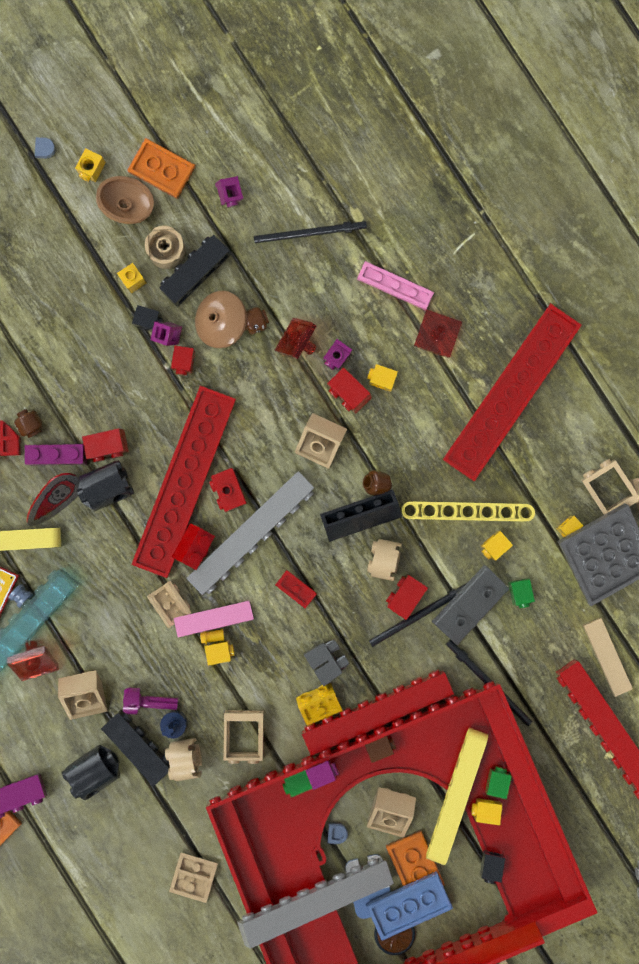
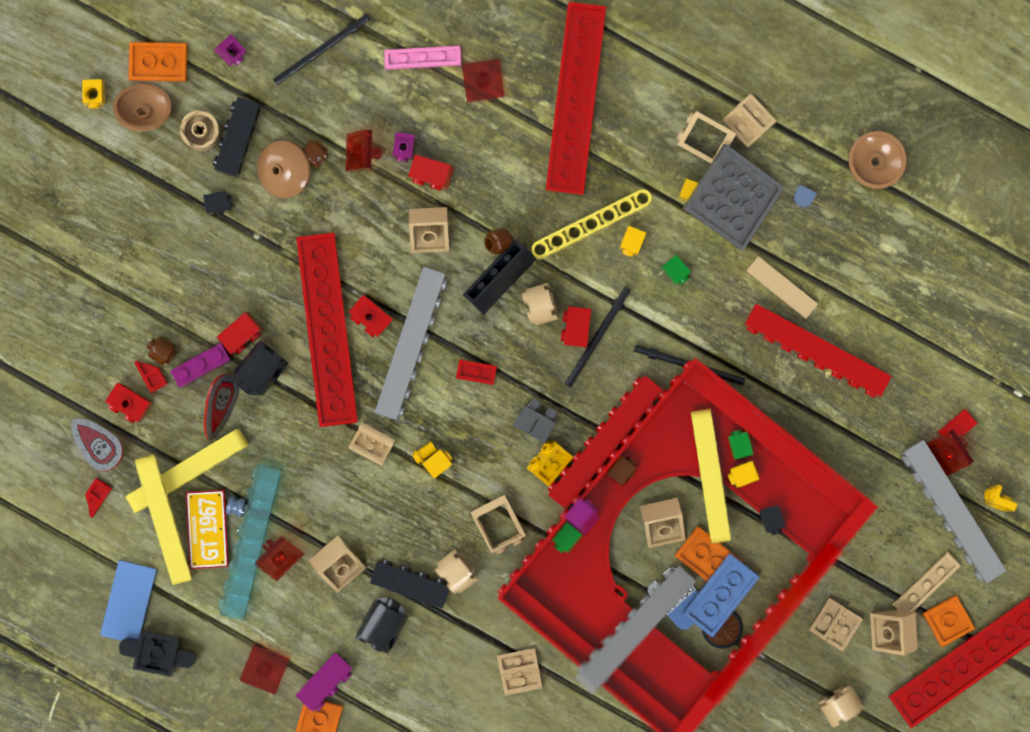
camera: 30 degrees left, 0 degrees up
sand blue tile [35,137,56,159] -> none
yellow brick [117,263,147,294] -> none
magenta piece [123,687,178,715] -> none
magenta brick [151,321,182,346] -> none
dark blue piece [160,711,188,739] -> none
red brick [171,345,196,376] -> none
red brick [172,523,215,570] -> none
bright pink tile [174,601,254,638] -> none
sand blue tile [327,822,348,844] -> none
yellow brick [367,364,398,392] -> none
dark grey container [432,564,509,646] -> none

